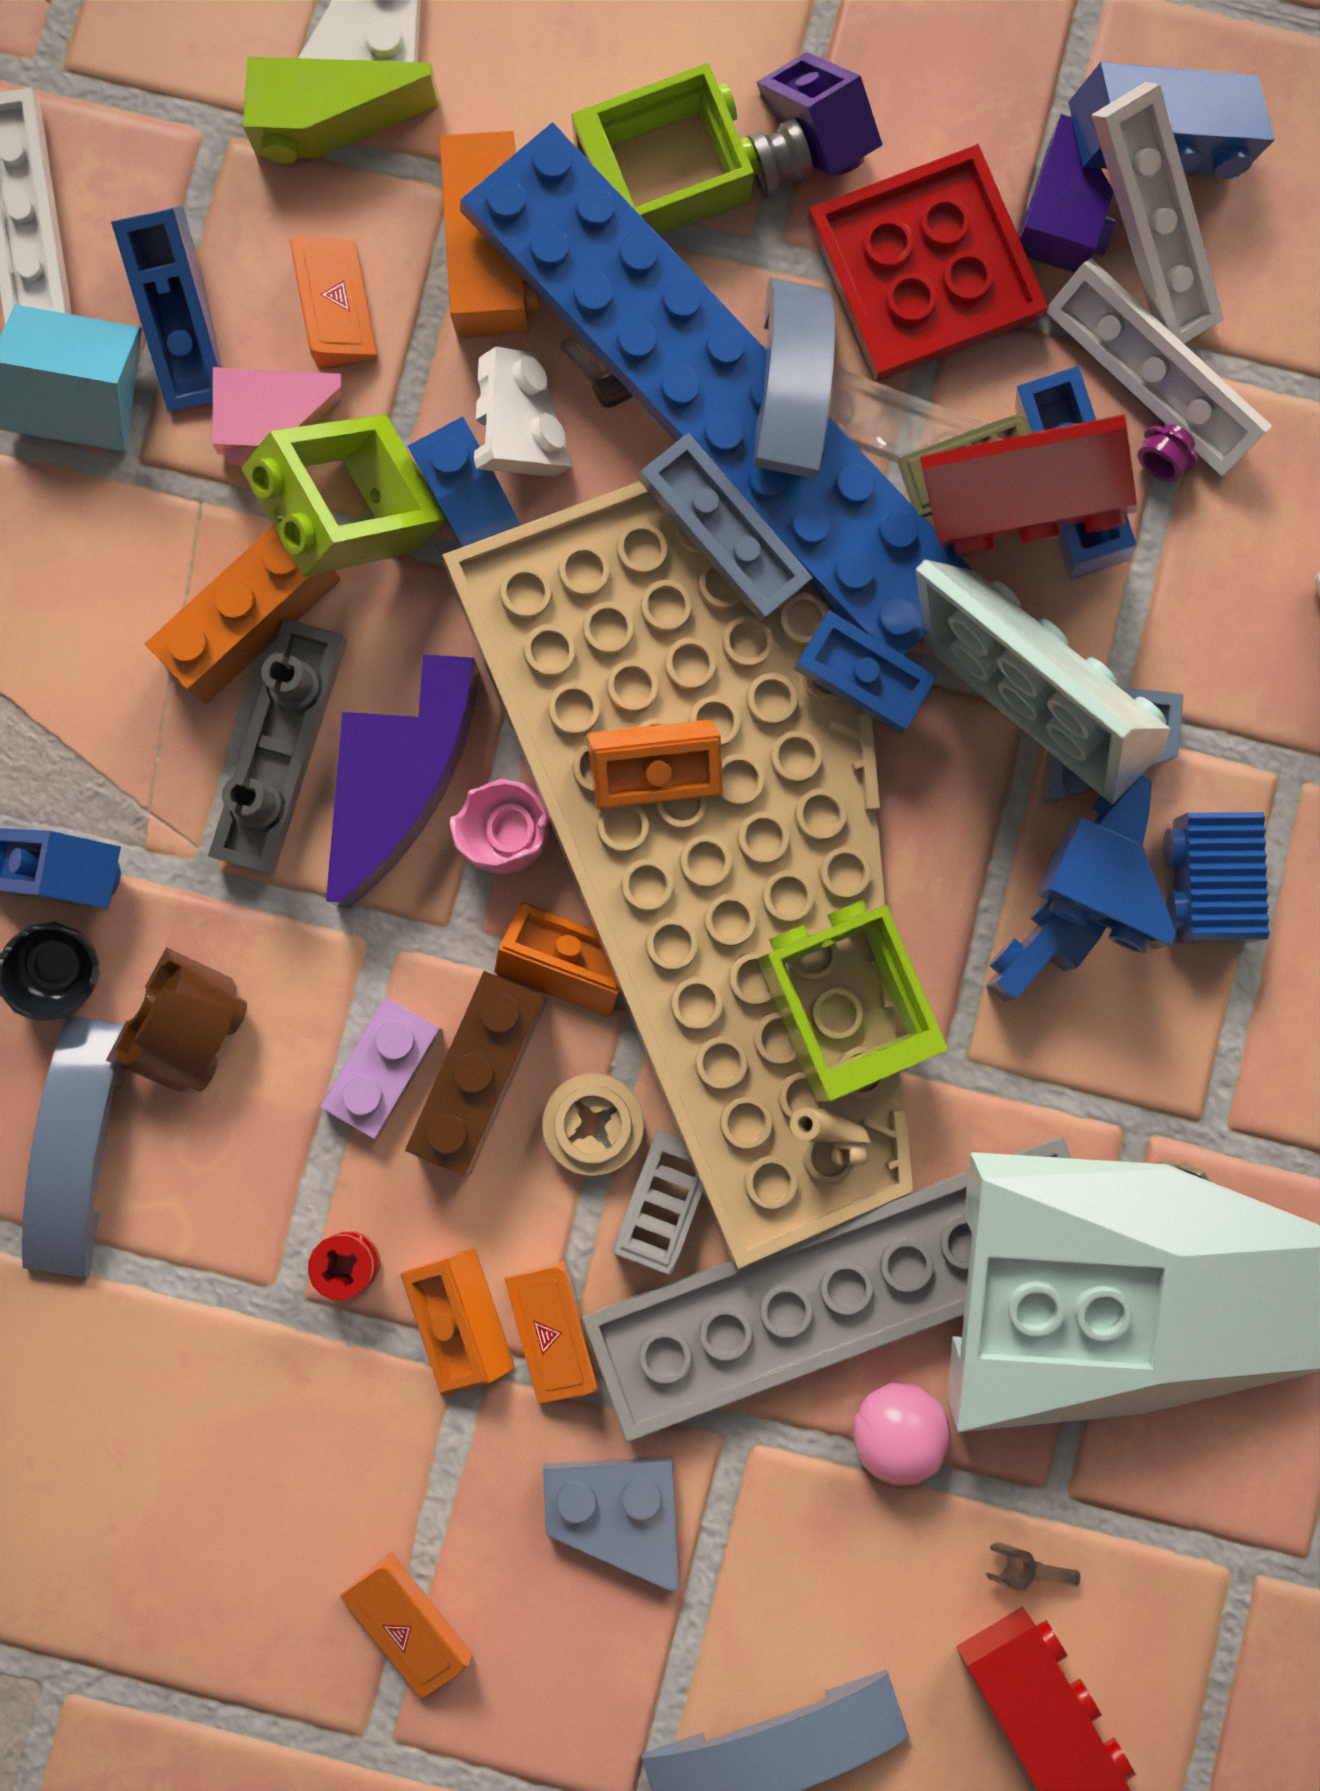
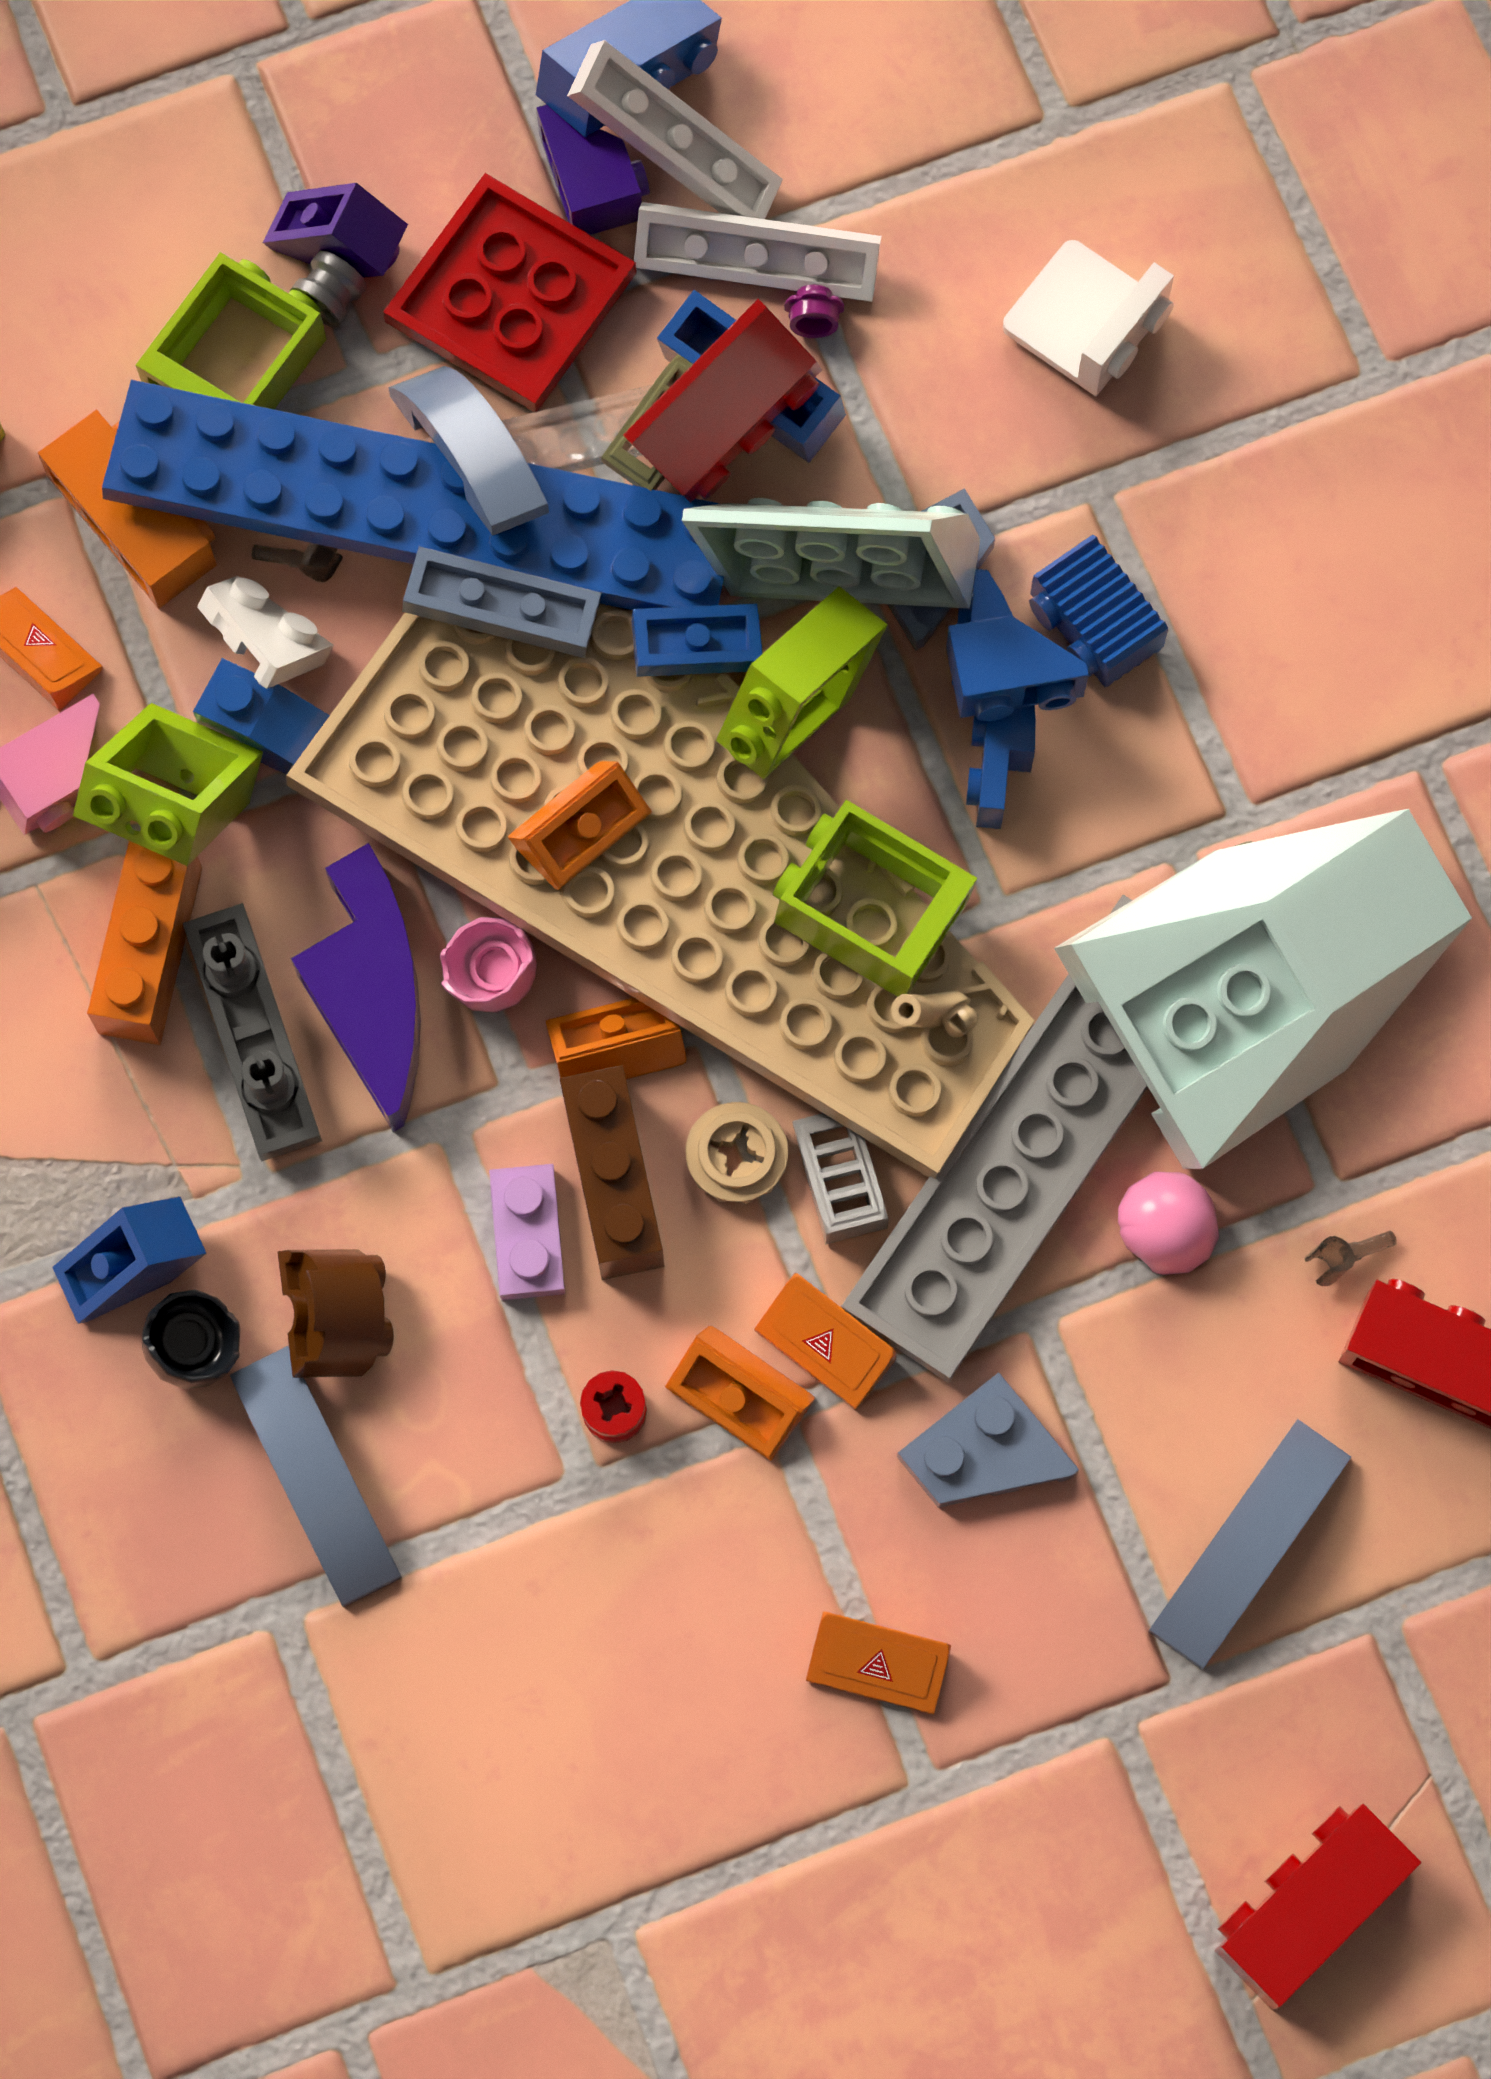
camera: 35 degrees left, 10 degrees down
none -> lime window [716,586,888,779]

